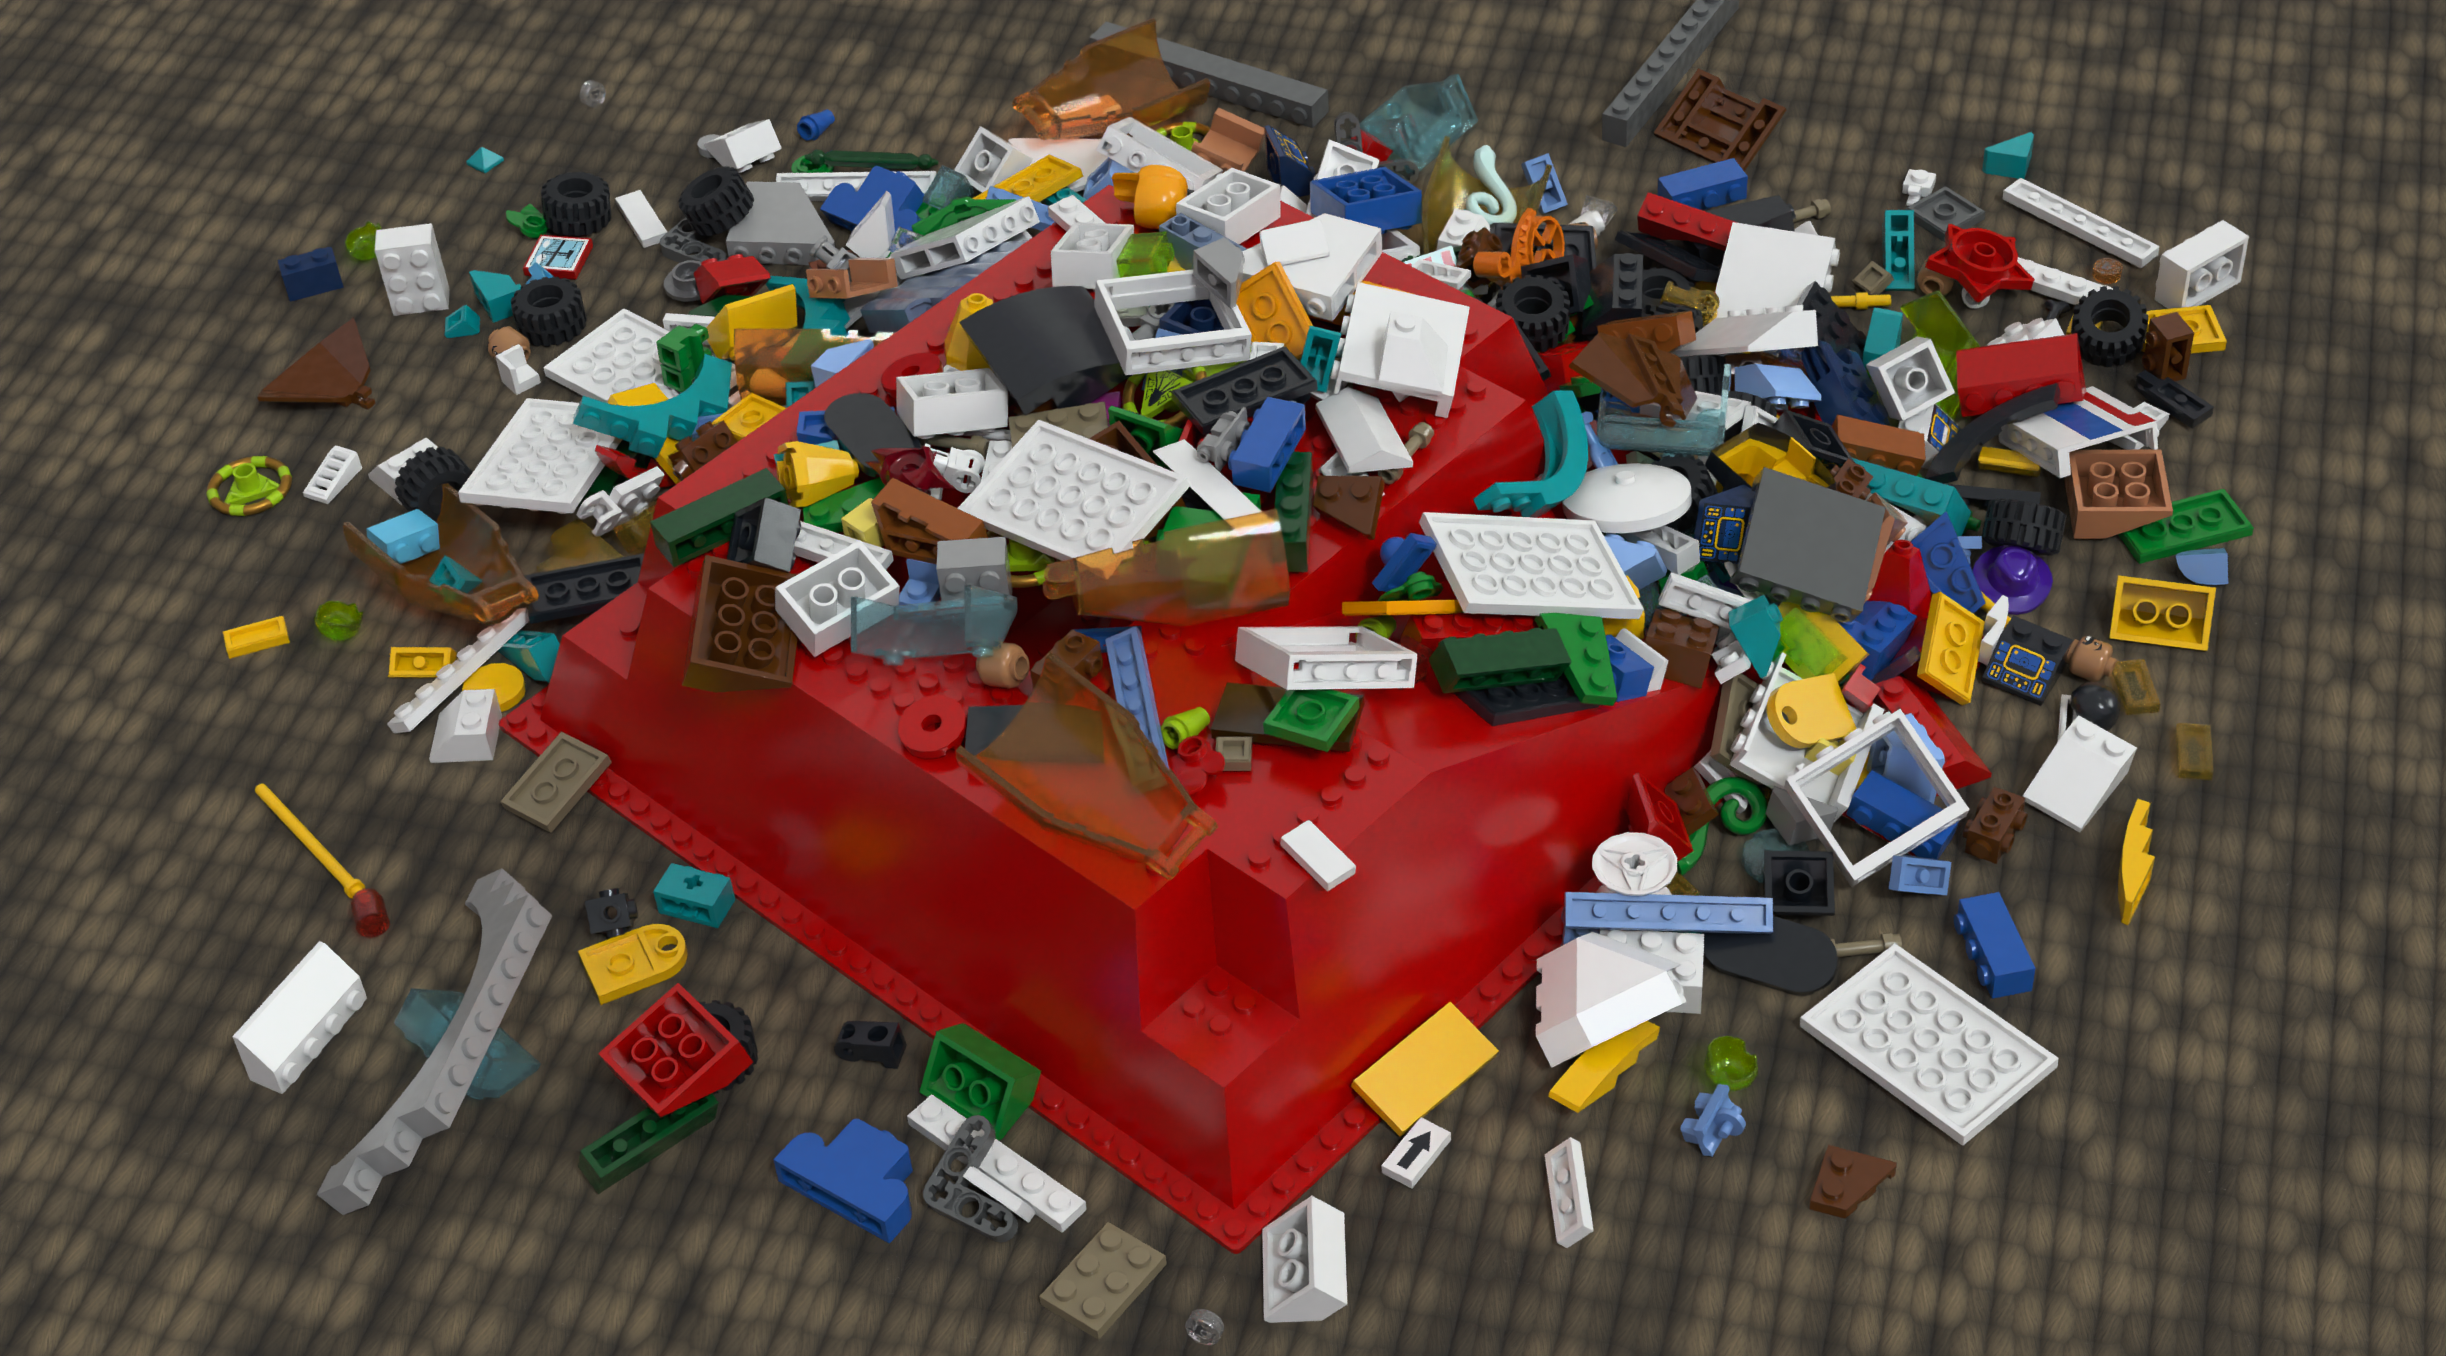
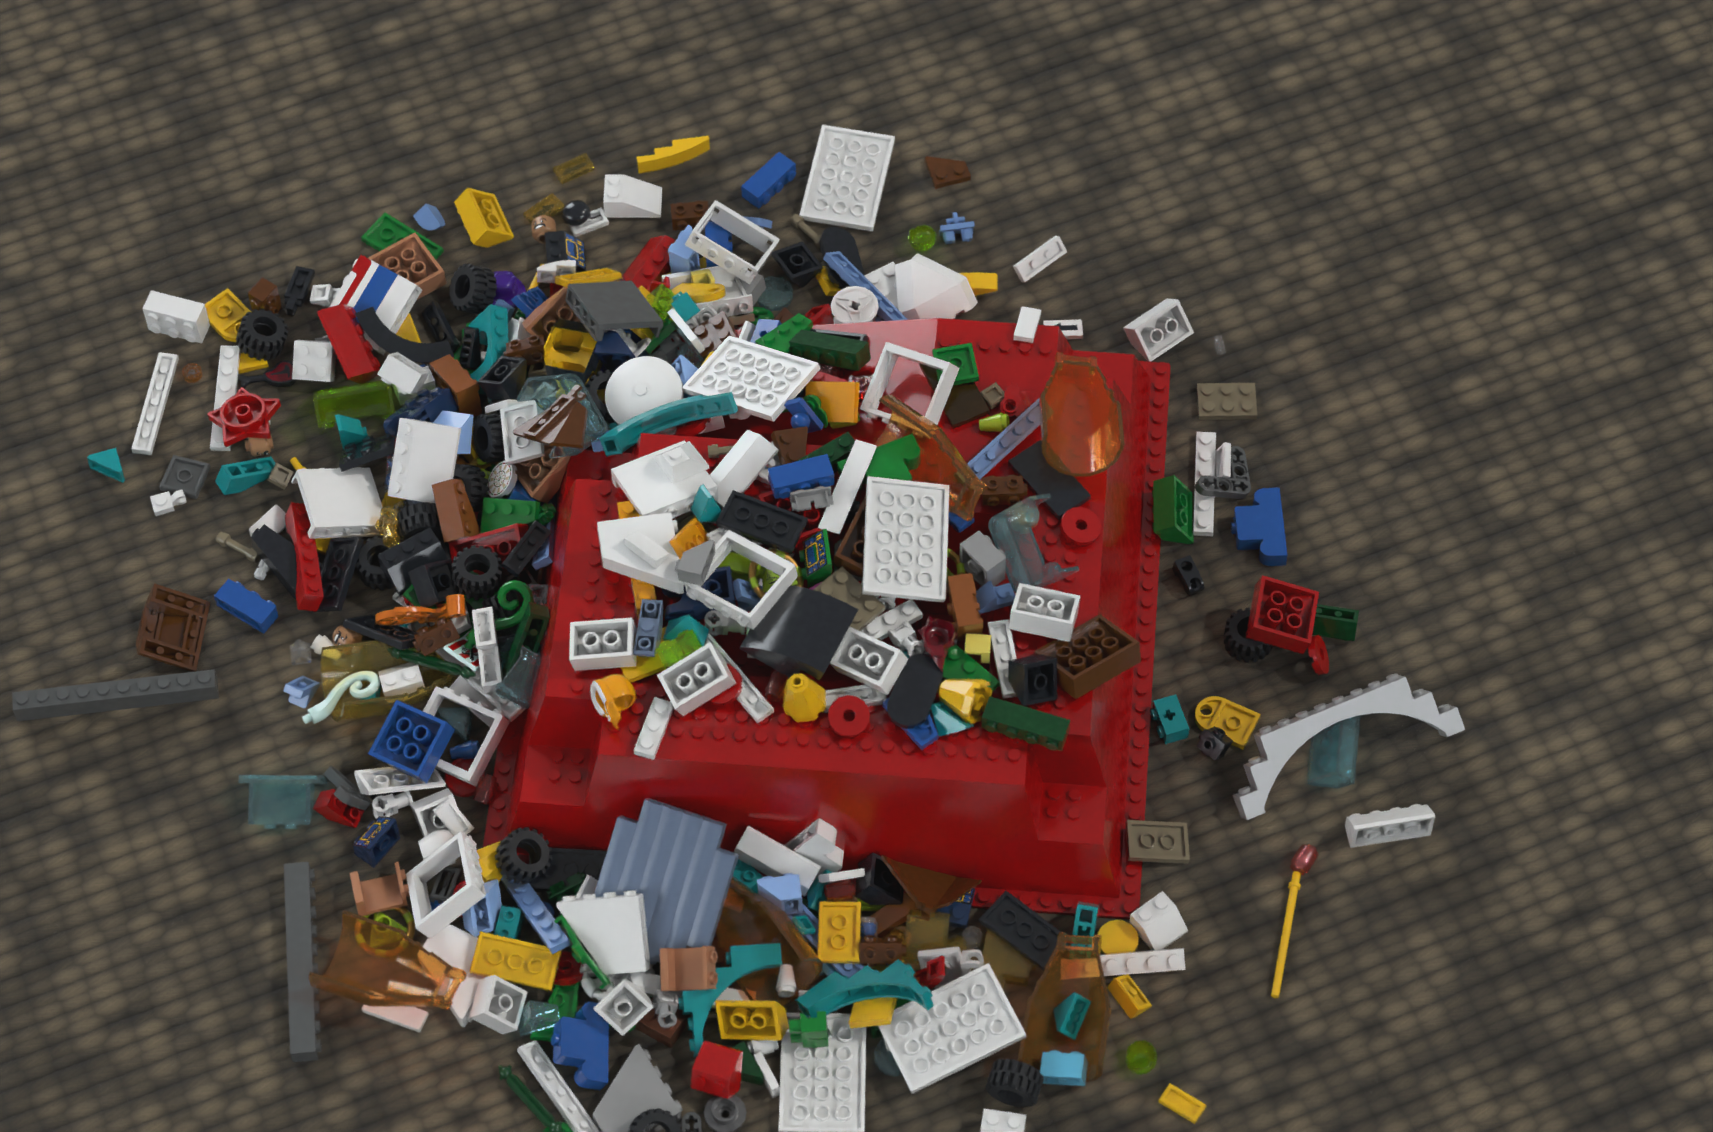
camera: 130 degrees left, 15 degrees up
none -> red tile [1308,635,1329,675]

